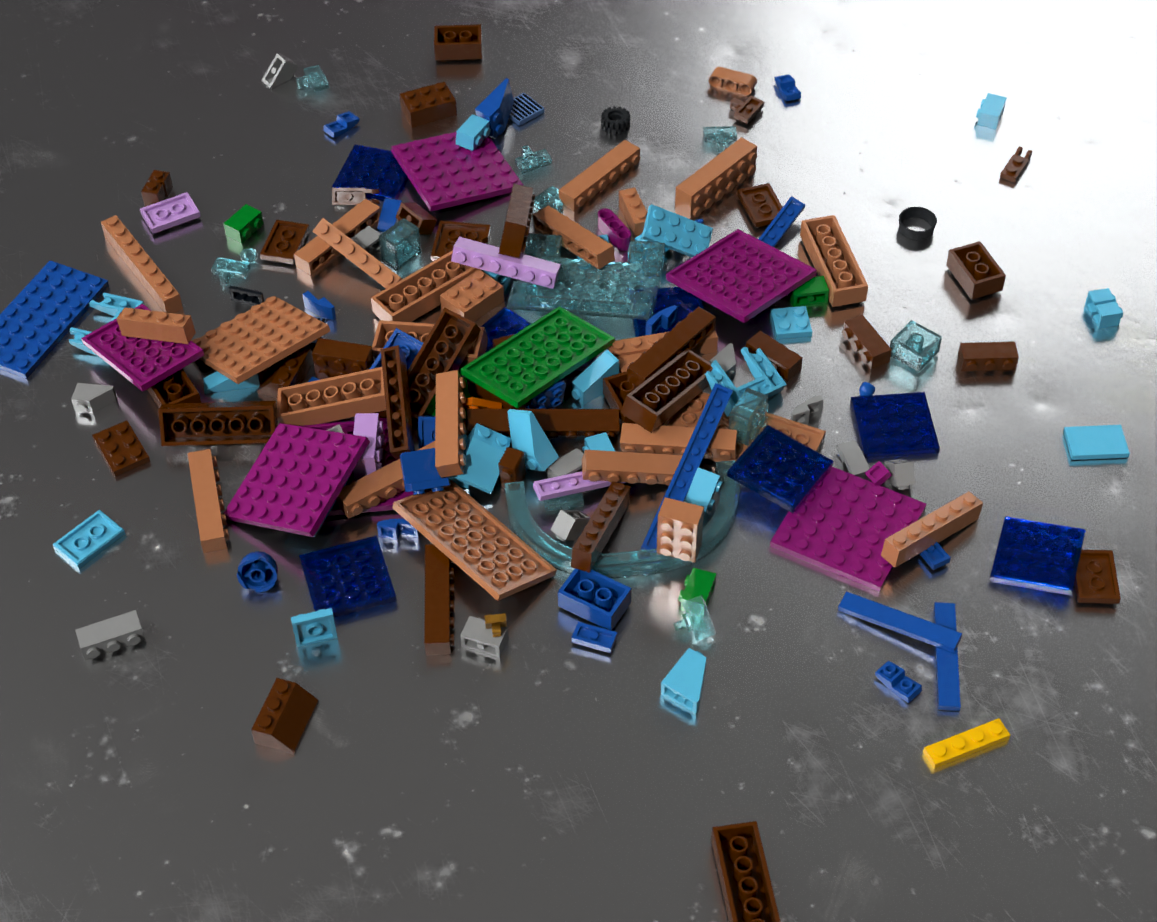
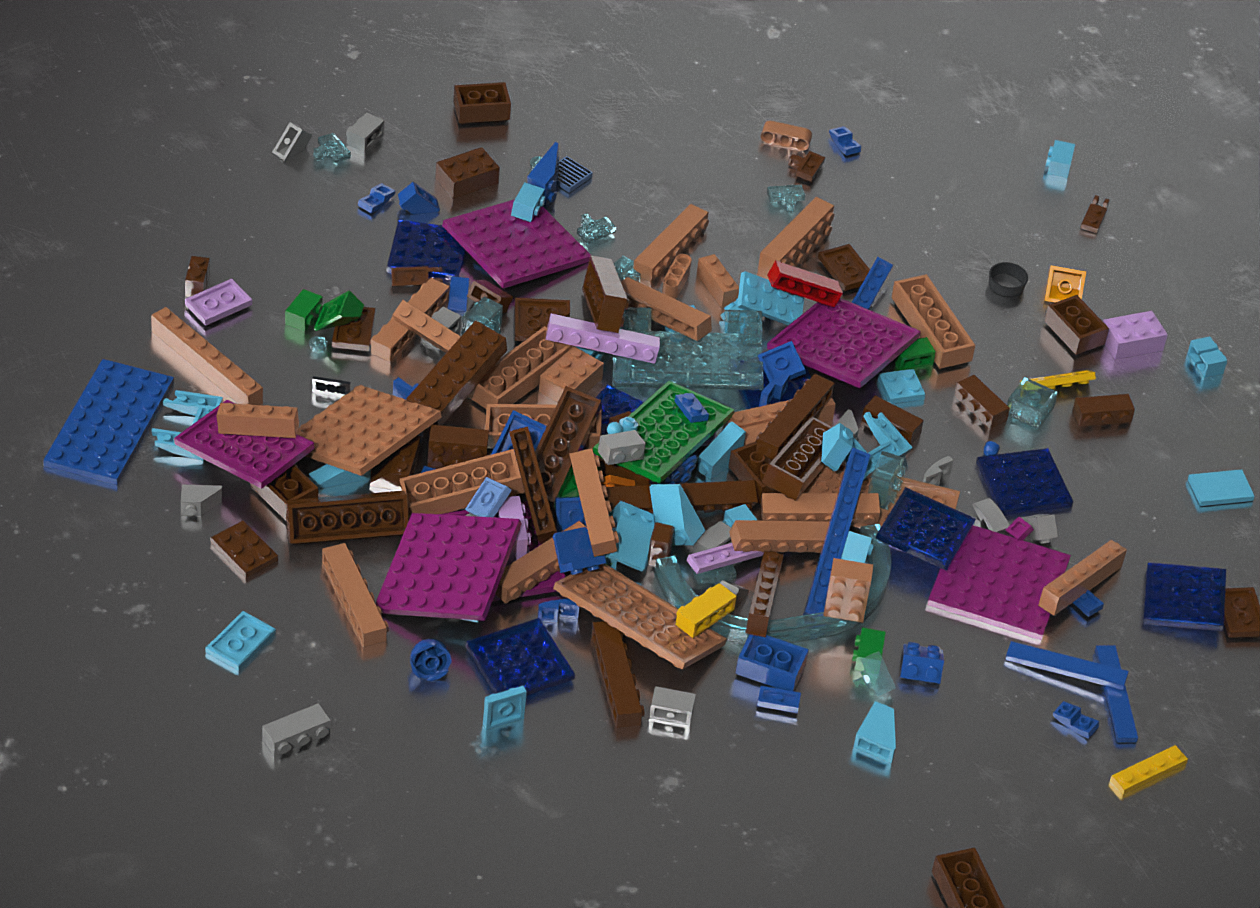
camera: 15 degrees left, 5 degrees down
clear light blue hinge [211,257,251,286] -> none
reddish brown slope [251,678,319,754] -> none
pearl gold tile [485,613,506,637] -> none
magenta beam [598,208,631,251] -> none
black tyre [601,106,630,135] -> none
none -> green slope [314,290,364,331]
none -> light grey brick [346,113,384,152]
none -> blue slope [398,182,440,214]
none -> reddish brown brick [406,320,507,425]
none -> medium blue tile [465,477,512,517]
none -> light grey brick [598,430,646,465]
none -> medium azure plate [607,417,638,434]
none -> nougat beam [662,254,692,299]
none -> blue plate [674,393,709,423]
none -> yellow brick [675,583,737,638]
none -> blue plate [758,341,806,383]
none -> red brick [767,260,843,307]
none -> medium azure slope [821,423,853,471]
none -> blue bracket [900,642,944,684]
none -> yellow plate [1020,370,1096,392]
none -> light orange slope [1044,265,1086,303]
none -> lavender brick [1103,311,1168,360]

